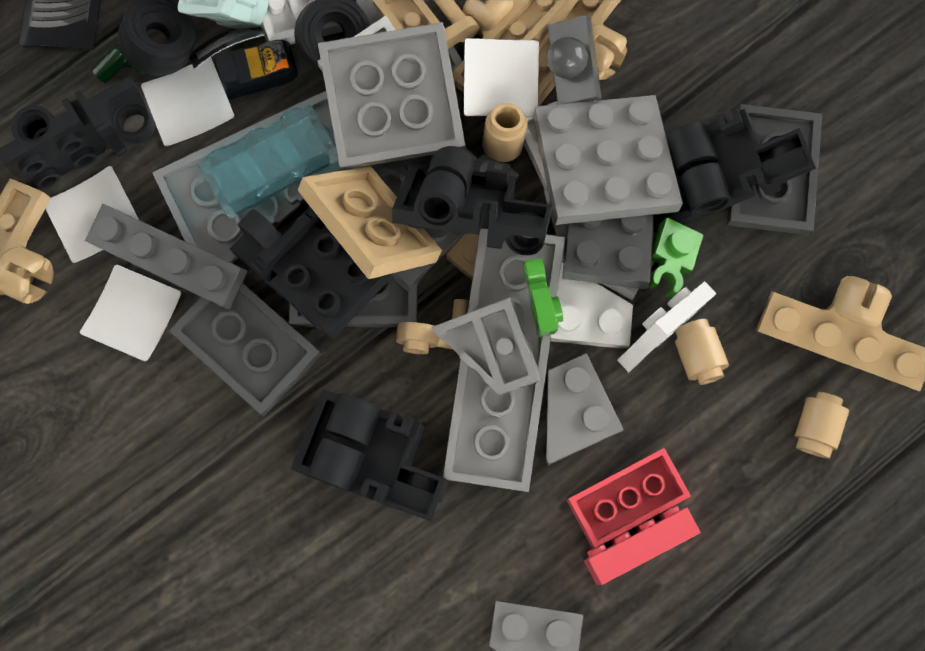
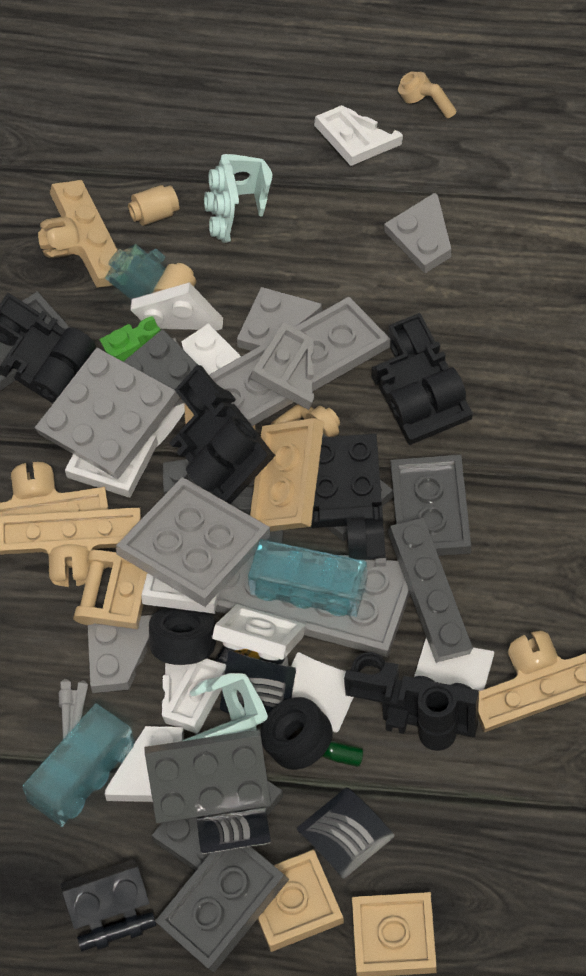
camera: 130 degrees left, 20 degrees down
white sticker [80,265,181,361] -> none
white sticker [464,38,539,116] -> none
tan brick [482,103,527,162] -> none
bright green plate [523,258,563,337] -> none
dark grey tile [547,15,602,104] -> none
coral piece [566,448,691,549] -> none
coral piece [583,506,701,585] -> none
none -> clear light blue brick [105,244,166,300]
none -> light aqua piece [204,154,272,243]
none -> white plate [212,604,306,660]

